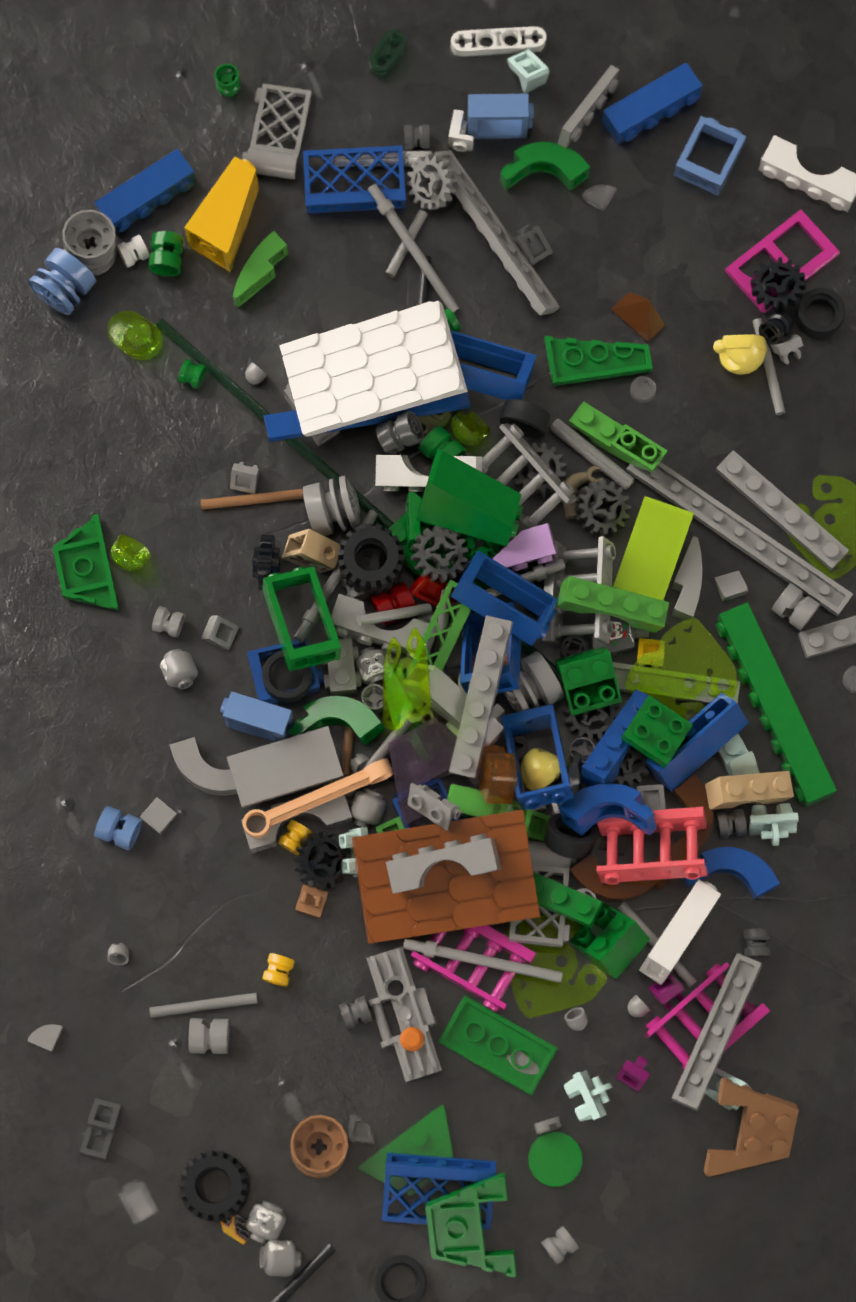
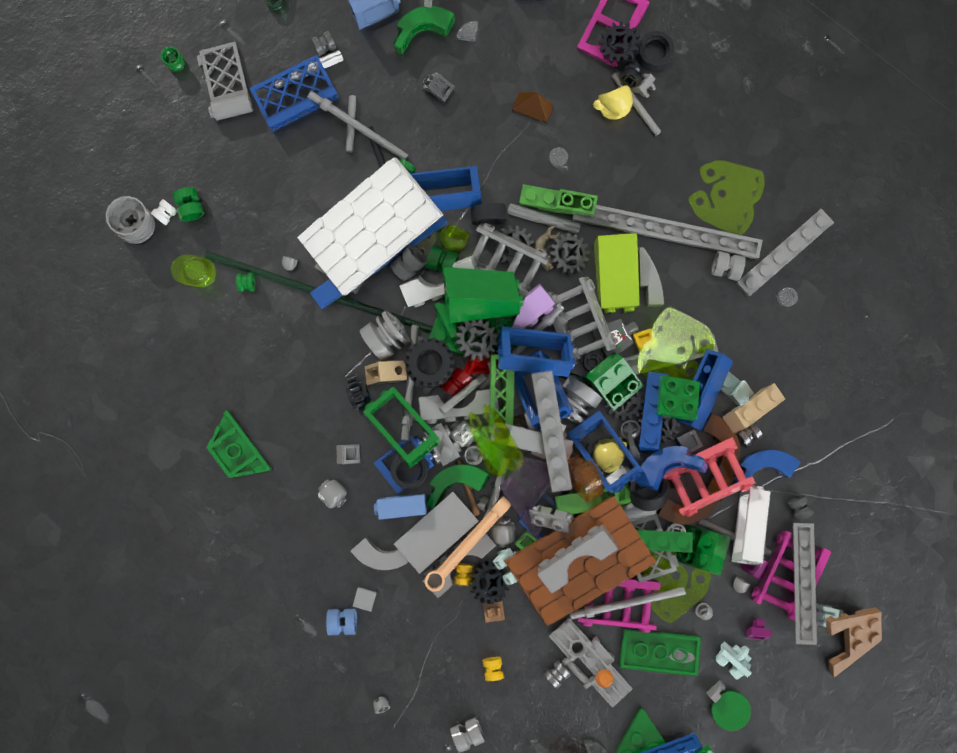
camera: 25 degrees left, 10 degrees up
medium blue wheel [28,248,96,315] -> none
blue brick [94,149,196,234] -> none
clear neon green hair [111,534,151,572] -> none
light grey bar [150,993,258,1018] -> none
light grey wheel [152,606,185,638] -> none
yellow slope [184,157,259,272] -> none
medium nougat bar [201,489,304,510] -> none
light grey tile [230,462,259,494] -> none
bright green slope [233,231,288,308] -> none
light grey gear [406,154,457,210] -> none
light grey plate [434,150,560,315] -> none
white bracket [448,109,474,152] -> none
green wing [544,336,653,386] -> none
bright green arch [557,576,669,633] -> none
light grey slope [714,570,749,602] -> none
light grey plate [715,450,849,571] -> none
green brick [715,602,837,808] -> none
light aqua hips [748,803,799,846] -> none

